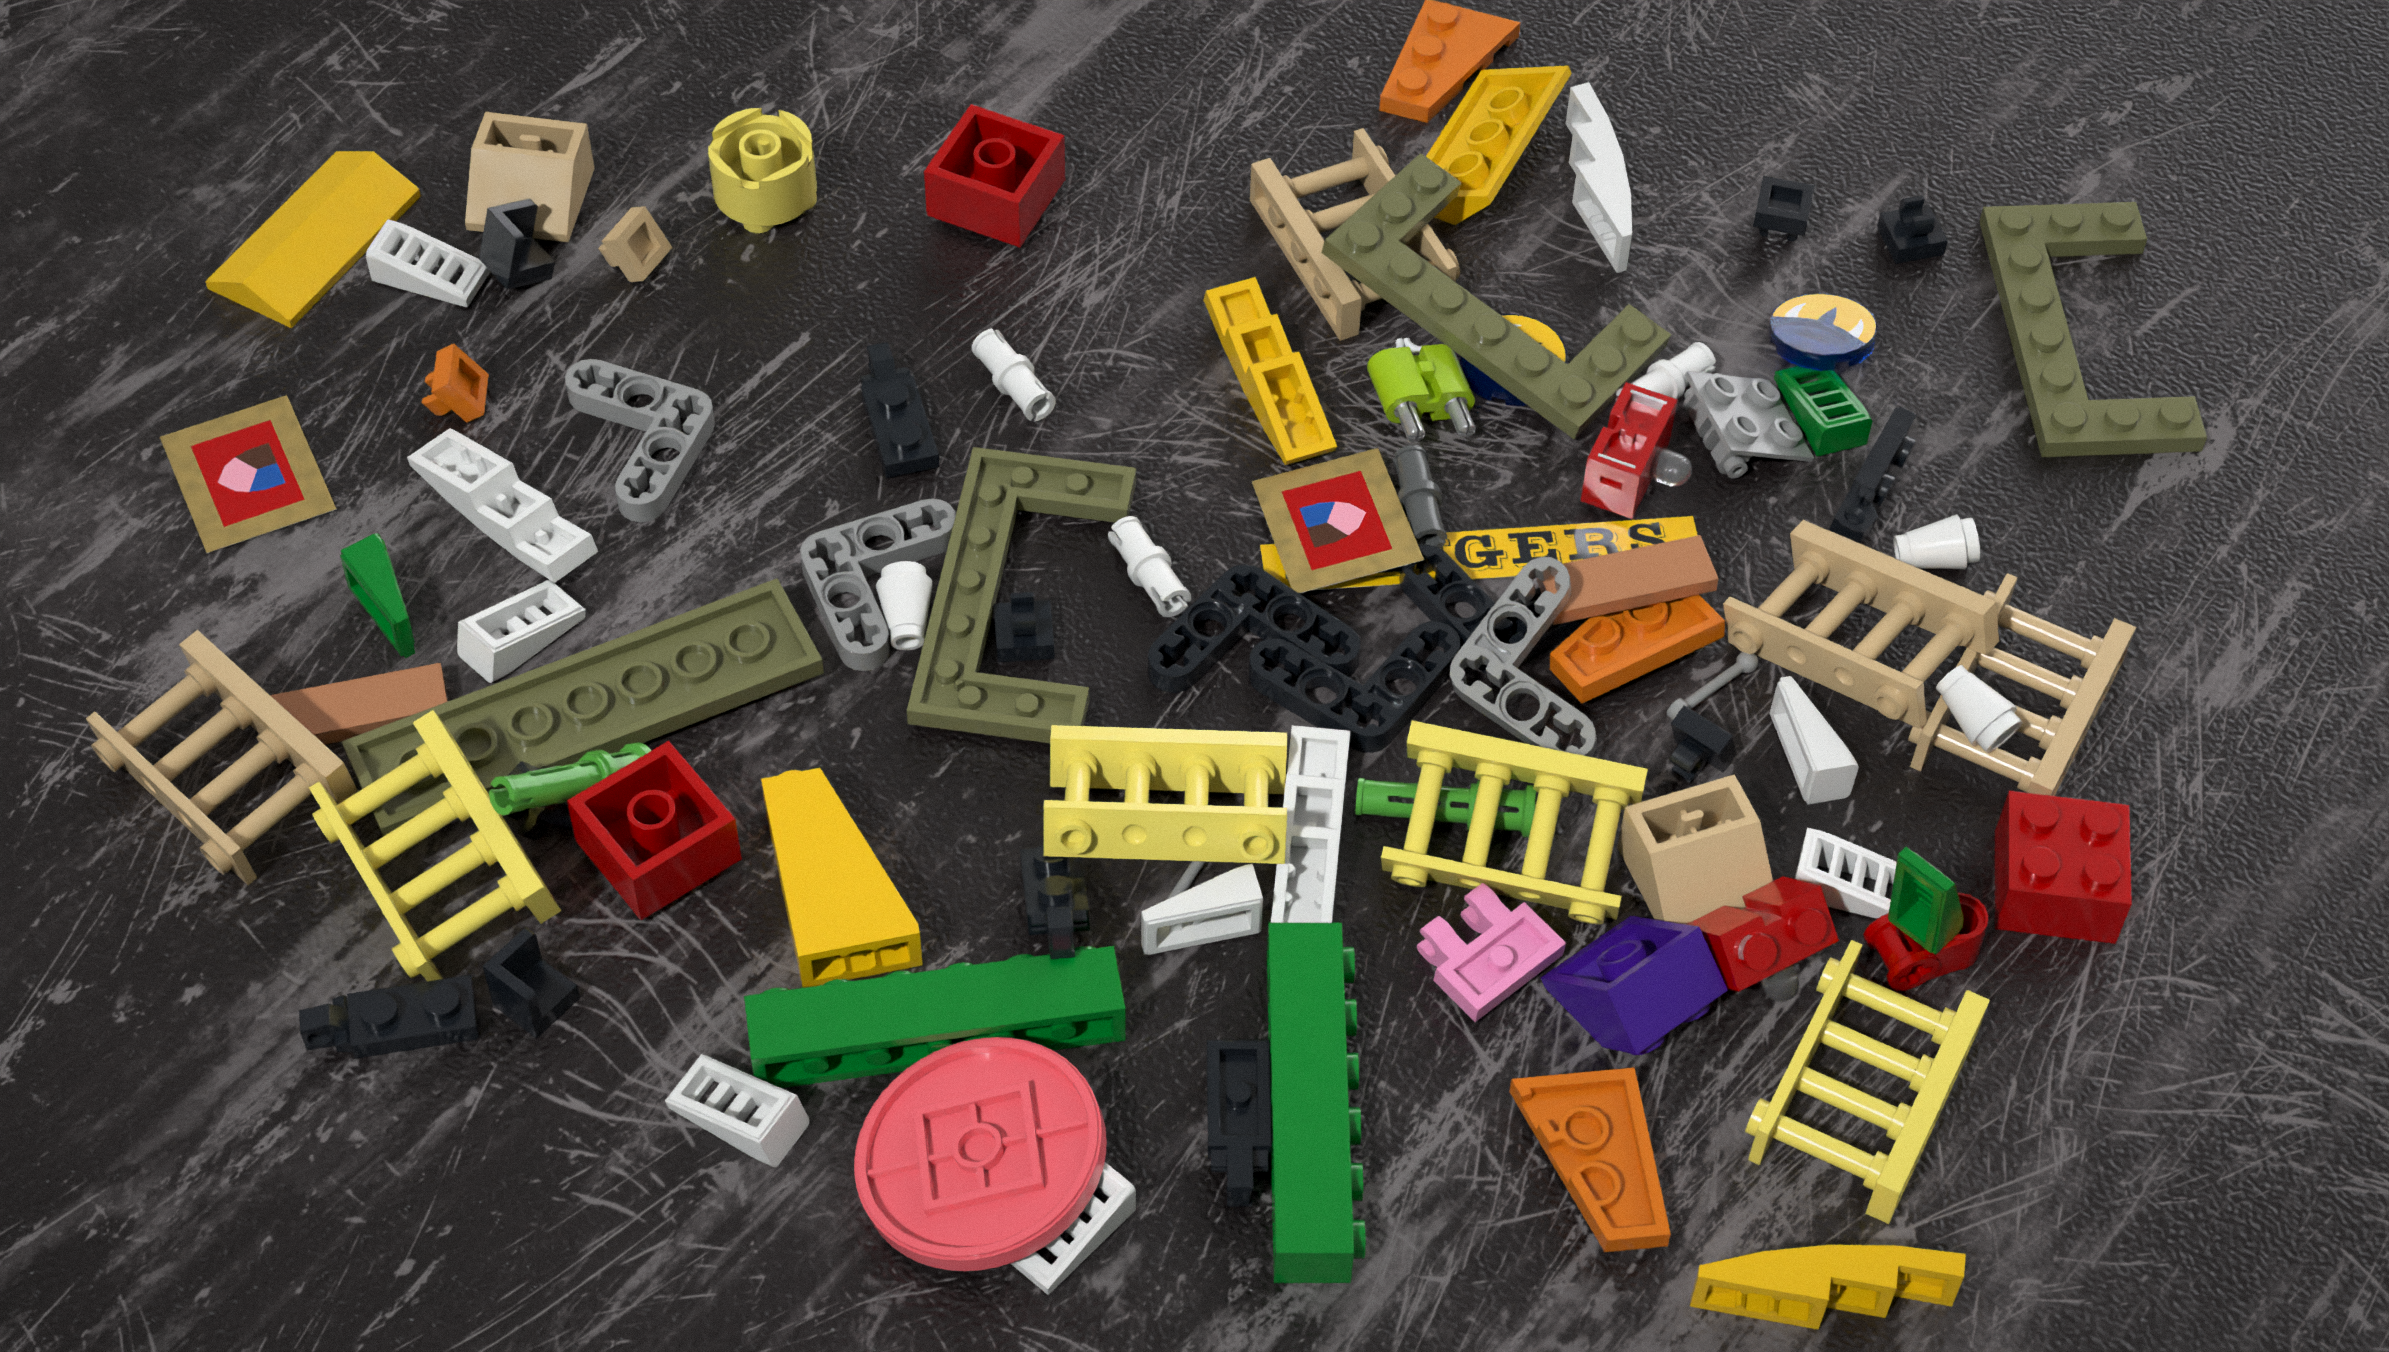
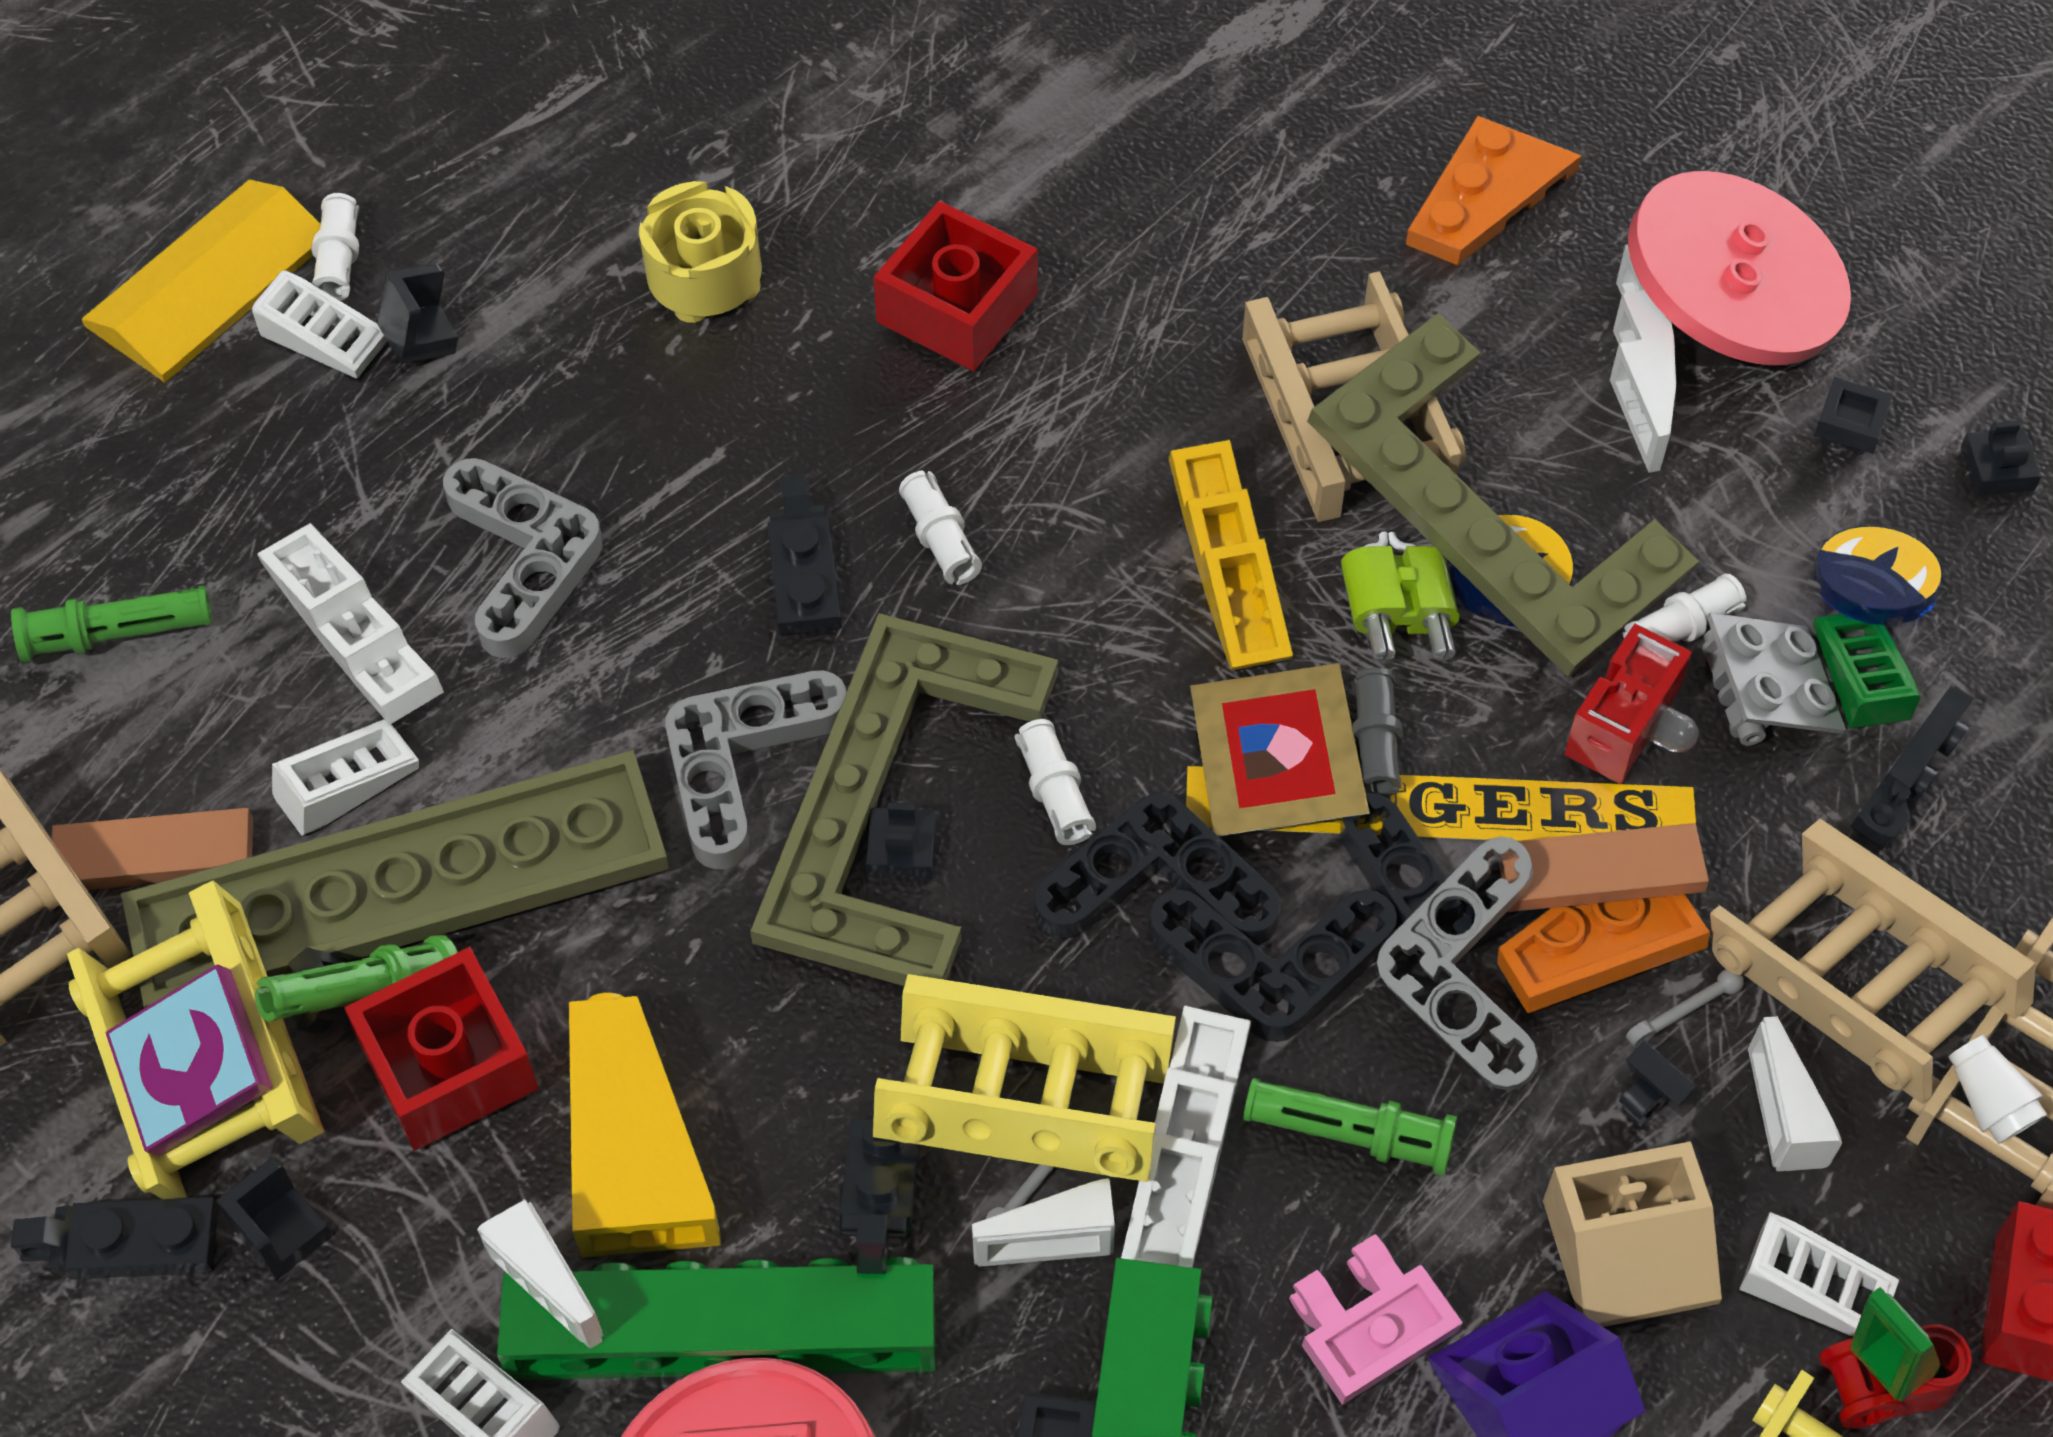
camera: 10 degrees right, 5 degrees up
sticker [160,395,336,553] -> none
green slope [340,533,415,659] -> none
orange tile [422,344,489,422] -> none
tan slope [465,112,595,242] -> none
tan tile [598,206,673,282] -> none
white cone [876,561,933,650] -> none
light yellow fence [1381,720,1648,924] -> none
yellow slope [1426,66,1572,225] -> none
red piece [1686,876,1839,1002] -> none
white cone [1893,514,1980,569] -> none
none -> bright green pin [11,585,212,664]
none -> tile [105,964,273,1156]
none -> white pin [312,193,359,301]
none -> white slope [477,1200,604,1349]
none -> coral plate [1628,171,1851,365]

